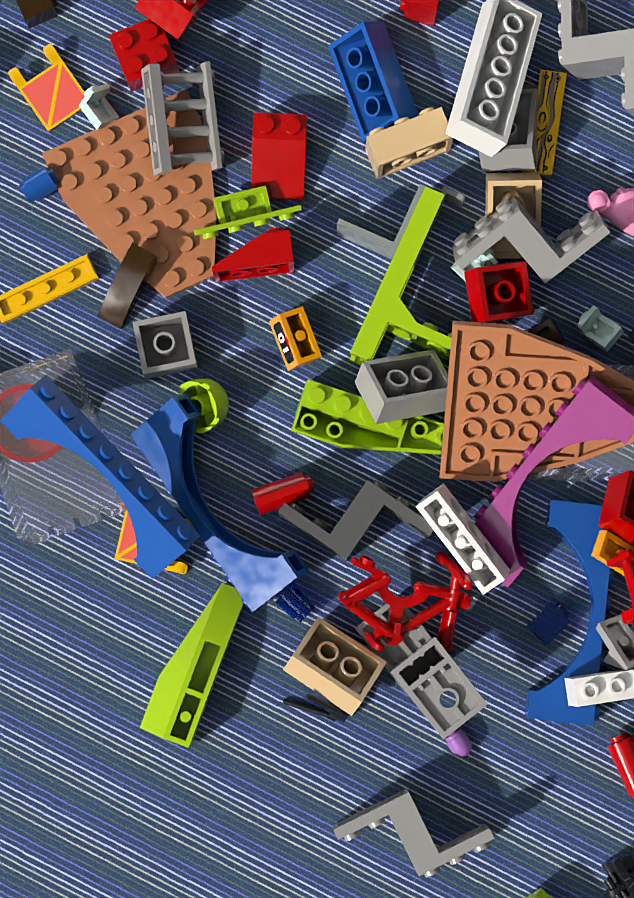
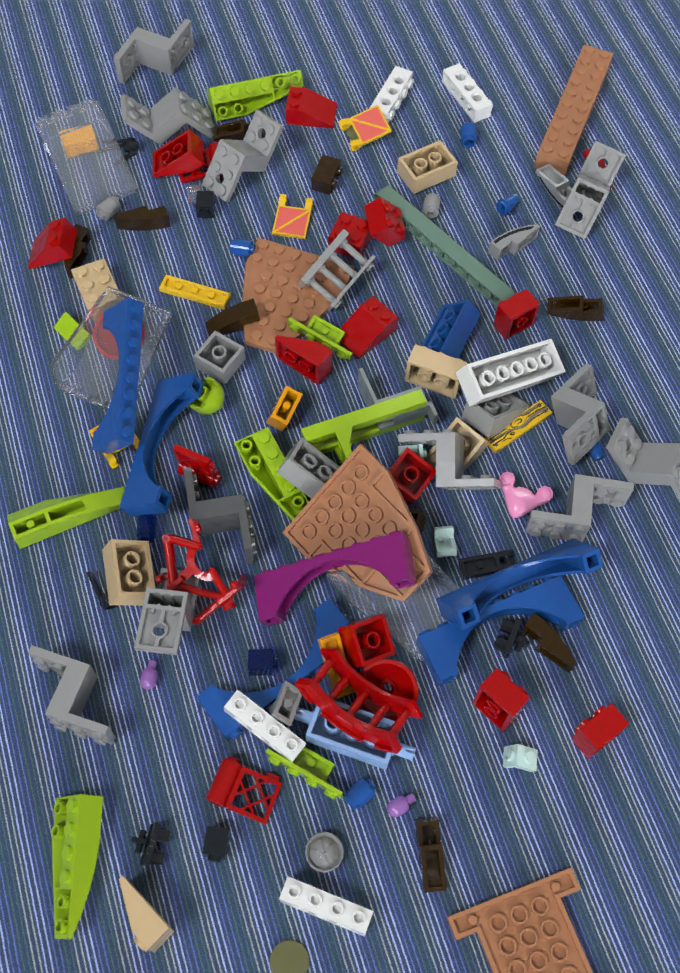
camera: 40 degrees right, 20 degrees down
light aqua bracket [78,84,120,130] -> none
white brick [416,483,510,595] -> none

